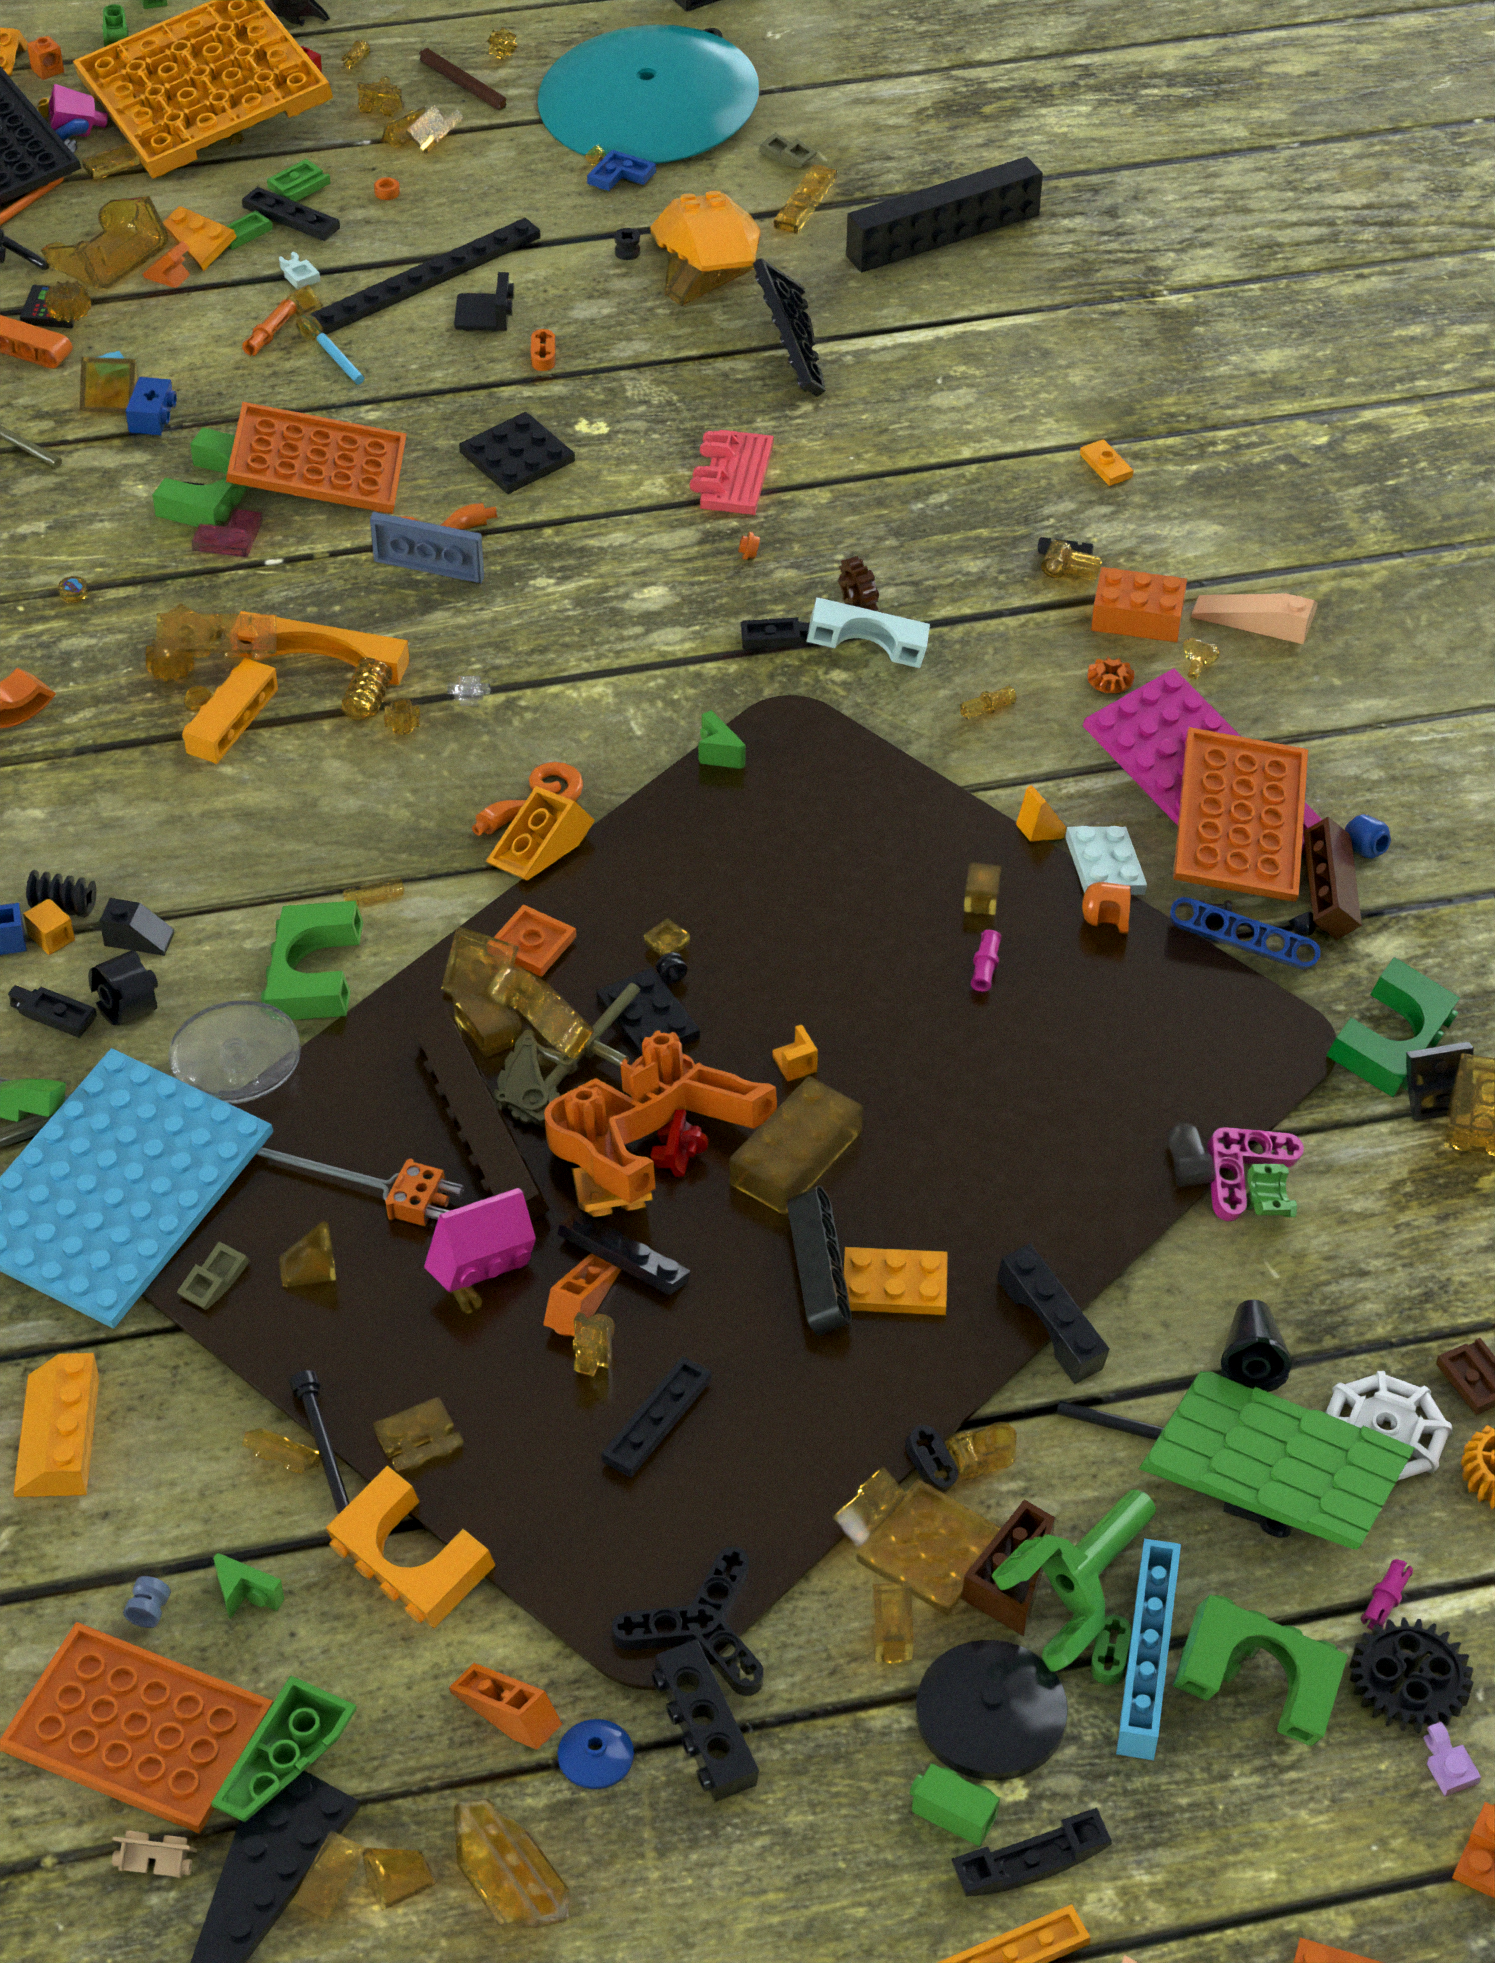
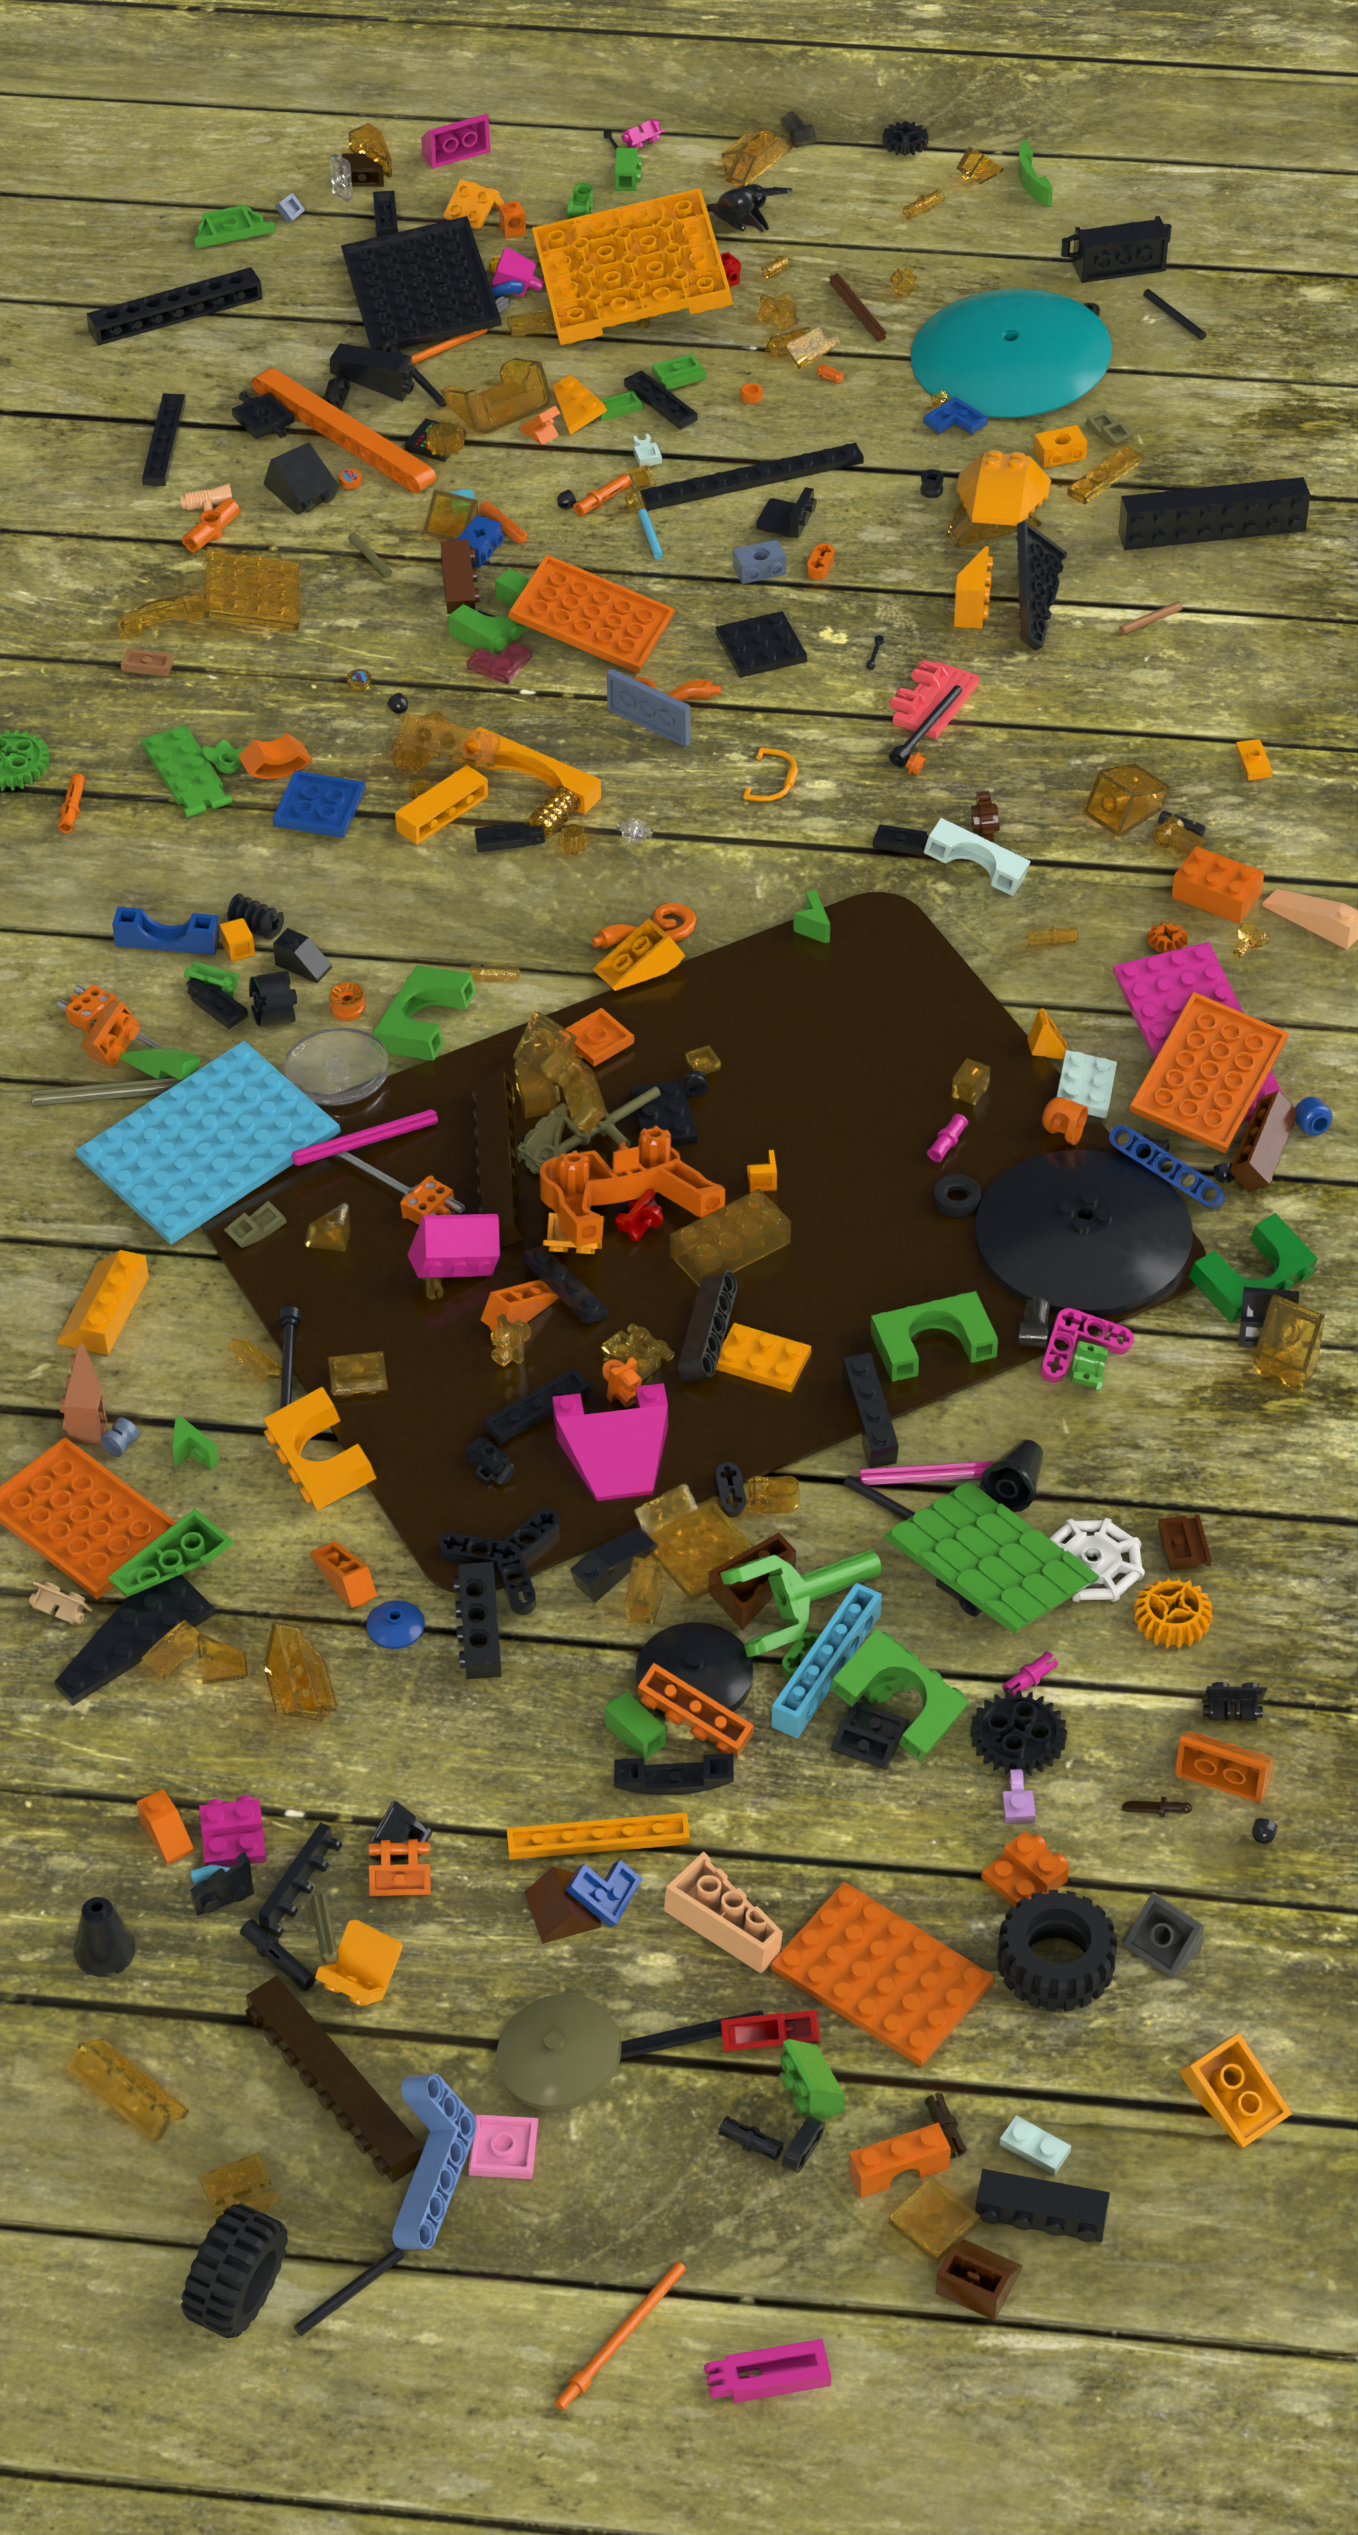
camera: 20 degrees right, 0 degrees up
none -> nougat slope [60,1343,107,1445]
none -> bright green hinge [184,961,240,999]
none -> blue plate [273,770,366,838]
none -> dark pink axle [291,1110,438,1166]
none -> orange wheel [329,981,366,1021]
none -> black hinge [387,693,408,714]
none -> reddish brown wedge [441,539,480,614]
none -> black piece [465,1436,516,1485]
none -> black hinge [474,822,545,853]
none -> orange axle [479,501,528,545]
none -> dark pink wedge [552,1383,668,1501]
none -> black hinge [557,489,576,510]
none -> black slope [570,1527,658,1603]
none -> clear yellow plate [602,1323,674,1381]
none -> orange hips [602,1356,642,1408]
none -> orange brick [638,1663,754,1758]
none -> sand blue brick [733,539,786,584]
none -> light orange piece [743,747,798,802]
none -> orange piece [817,364,844,384]
none -> black slope [830,1702,909,1770]
none -> dark pink axle [859,1460,996,1485]
none -> black hinge [866,635,884,670]
none -> bright green arch [871,1291,998,1382]
none -> black piece [889,685,962,767]
none -> black tyre [933,1174,981,1217]
none -> light orange slope [954,546,993,629]
none -> black dish [975,1150,1193,1317]
none -> light orange brick [1034,425,1087,468]
none -> clear yellow slope [1083,763,1171,837]
none -> medium nougat bar [1119,601,1183,635]
none -> black bar [1143,289,1206,340]

